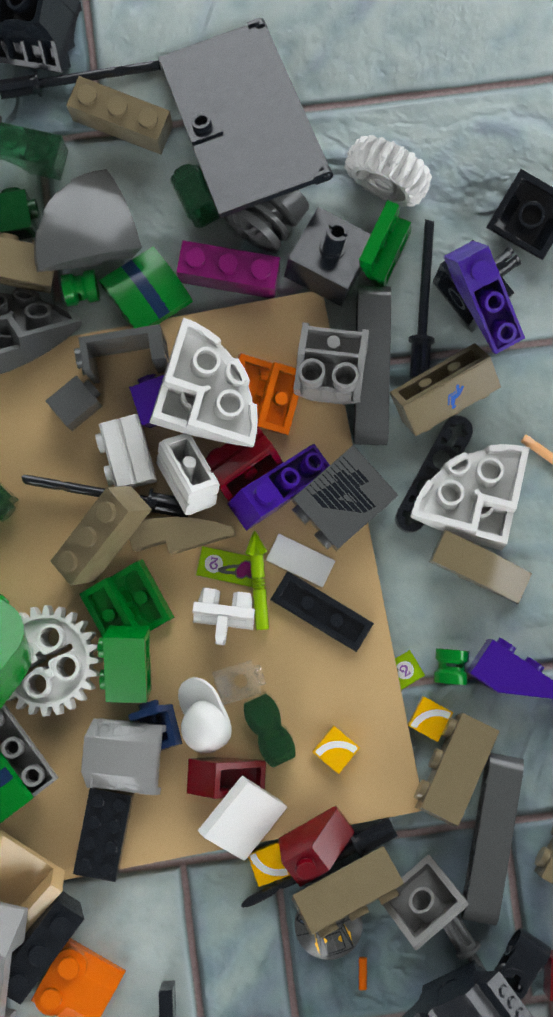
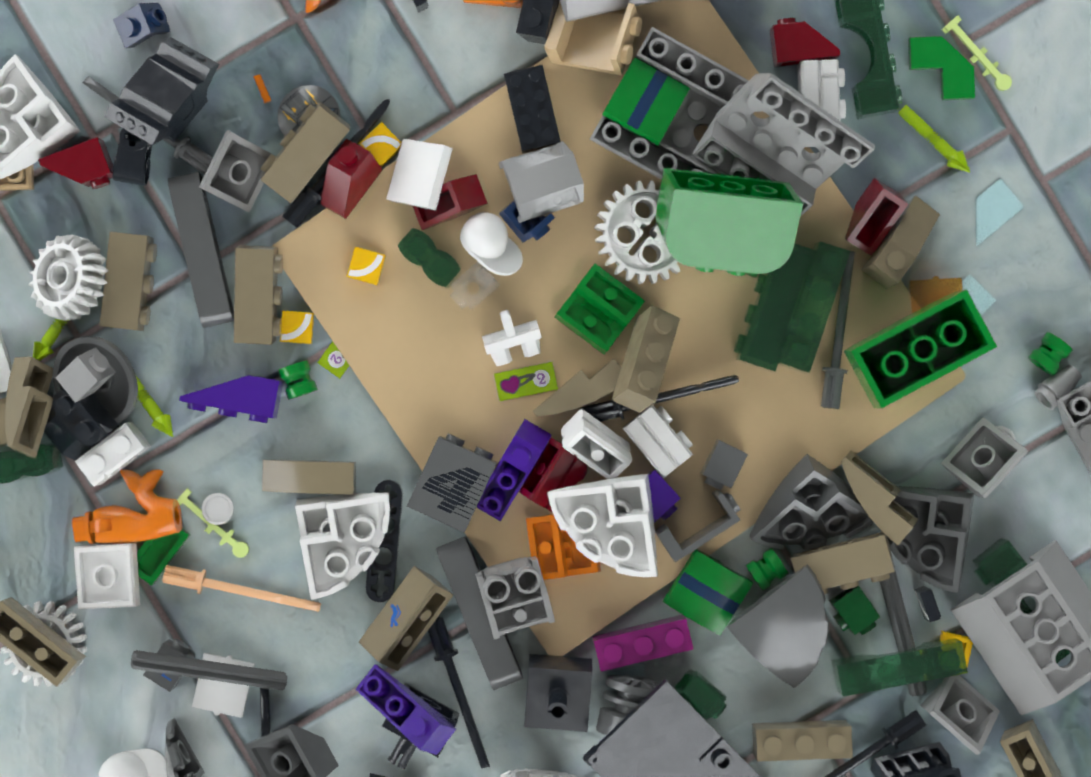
camera: 150 degrees right, 5 degrees up
green brick [98,625,152,703] -> none
lime piece [245,530,269,630] -> none
white sticker [266,534,335,588] -> none
black tile [270,571,374,652] -> none
green slope [359,200,411,286] -> none

